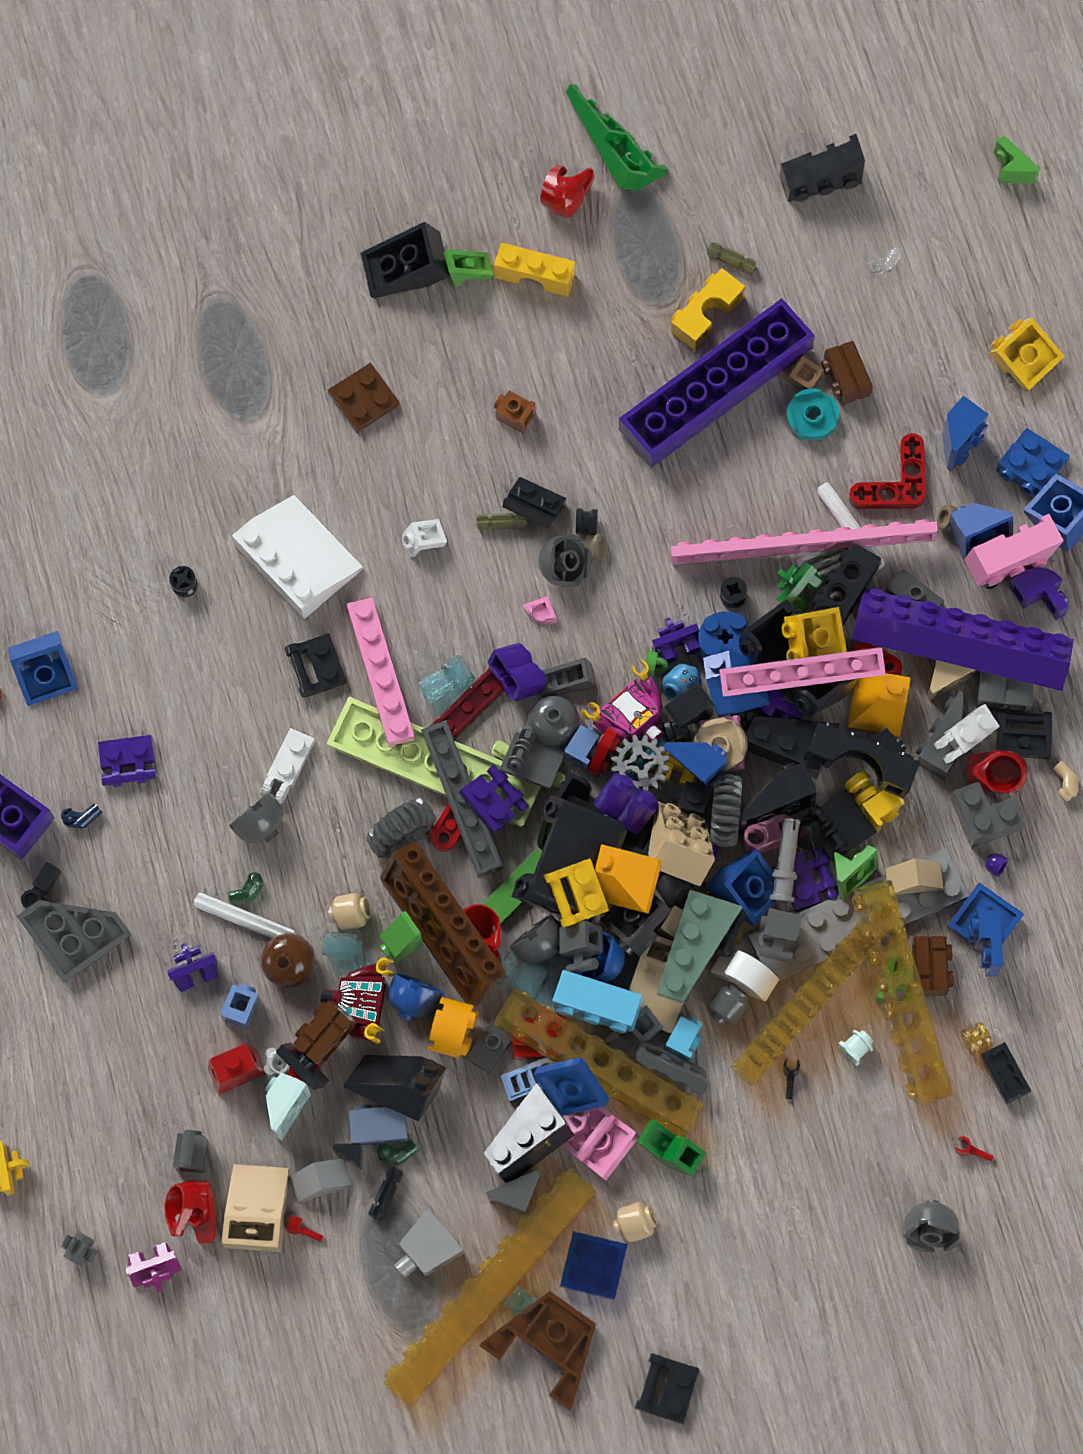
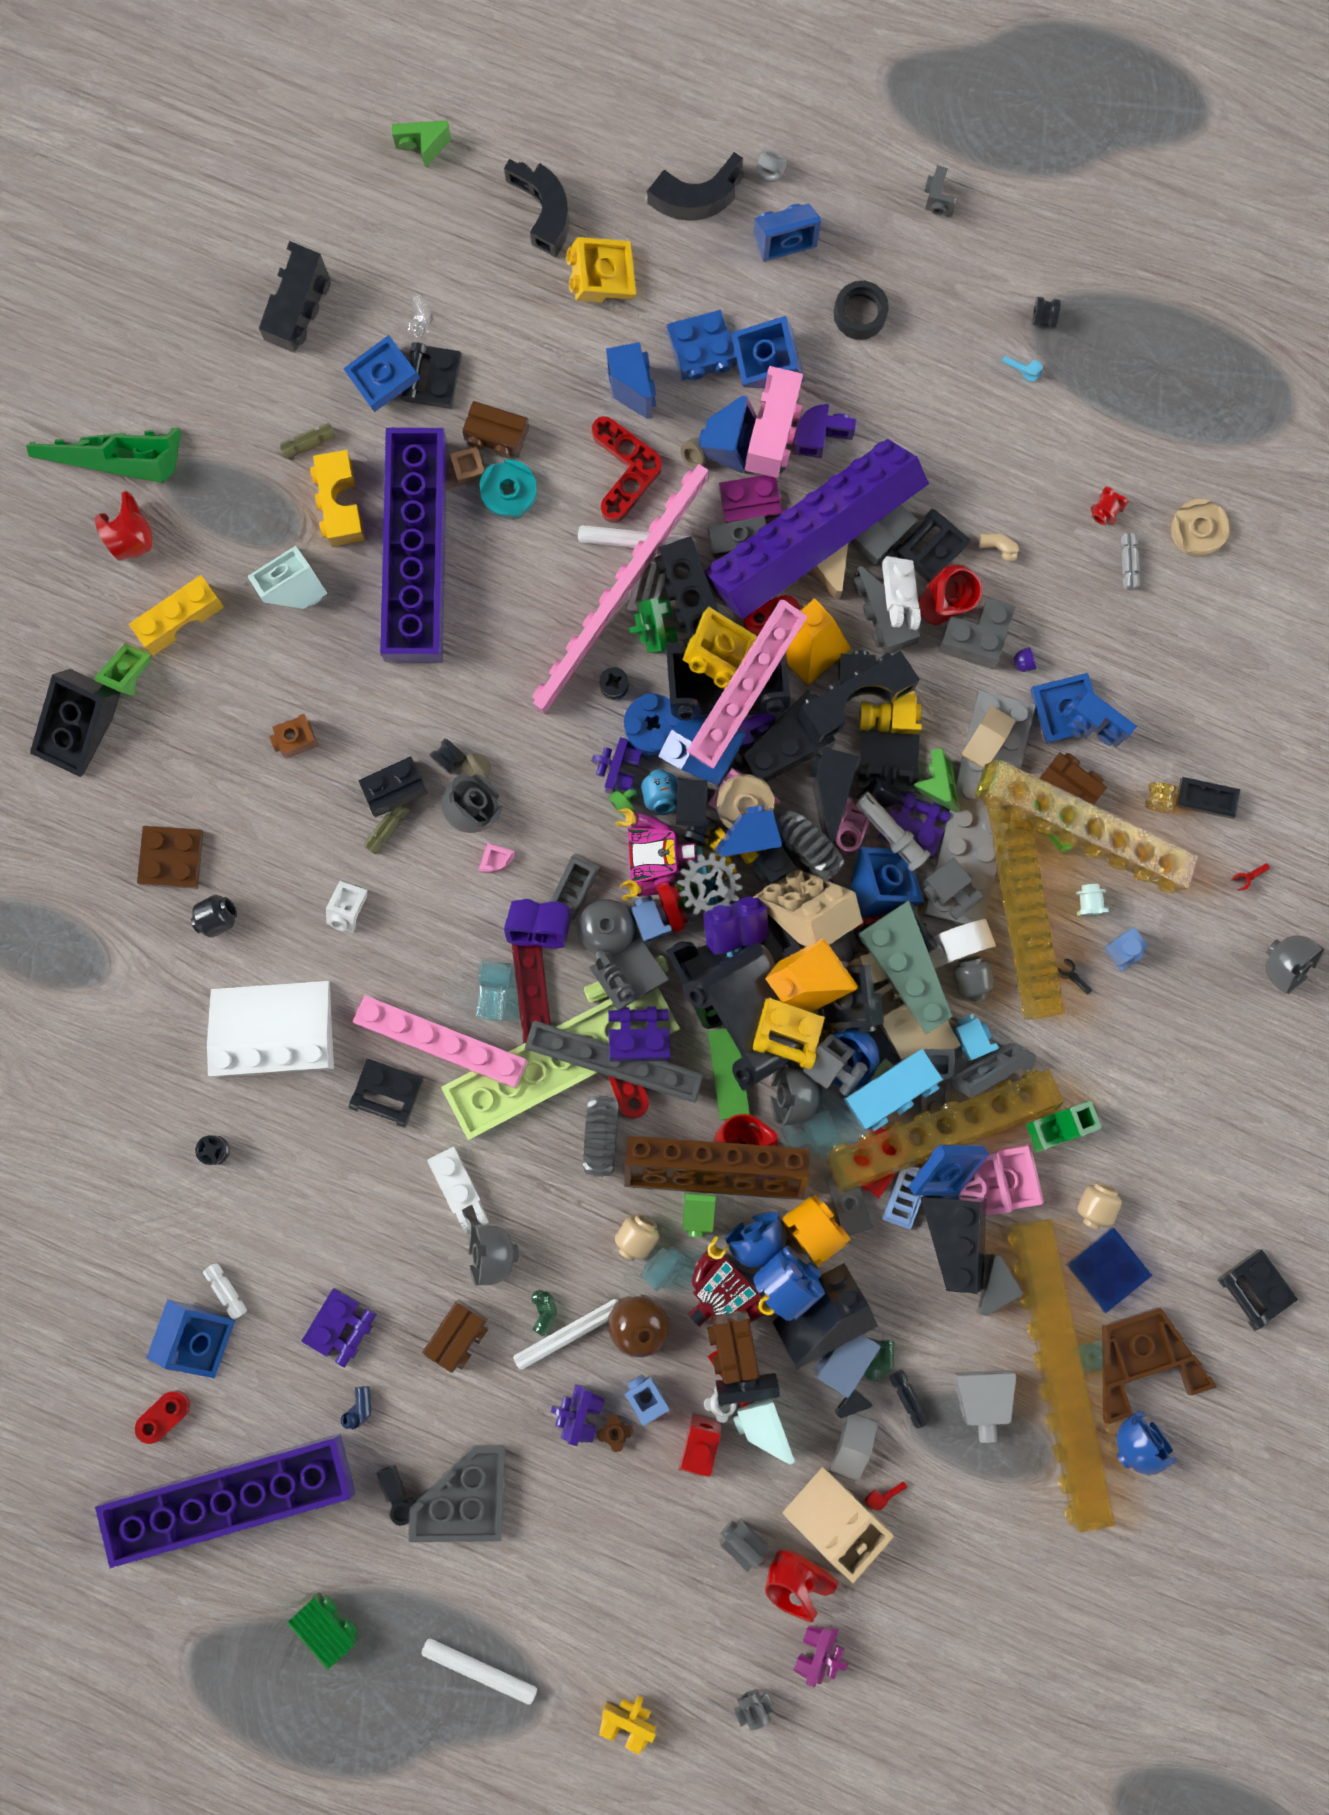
camera: 55 degrees left, 10 degrees up
none -> black head [191,894,237,938]
none -> white axle [203,1263,247,1320]
none -> light aqua slope [247,546,328,609]
none -> blue plate [343,335,421,412]
none -> black plate [401,342,462,409]
none -> reddish brown brick [422,1299,489,1373]
none -> black arch [504,159,569,258]
none -> reddish brown plate [597,1415,633,1452]
none -> magenta plate [719,475,782,523]
none -> blue brick [754,1246,825,1321]
none -> medium blue brick [1103,927,1148,971]
none -> blue cylinder [1116,1411,1177,1475]

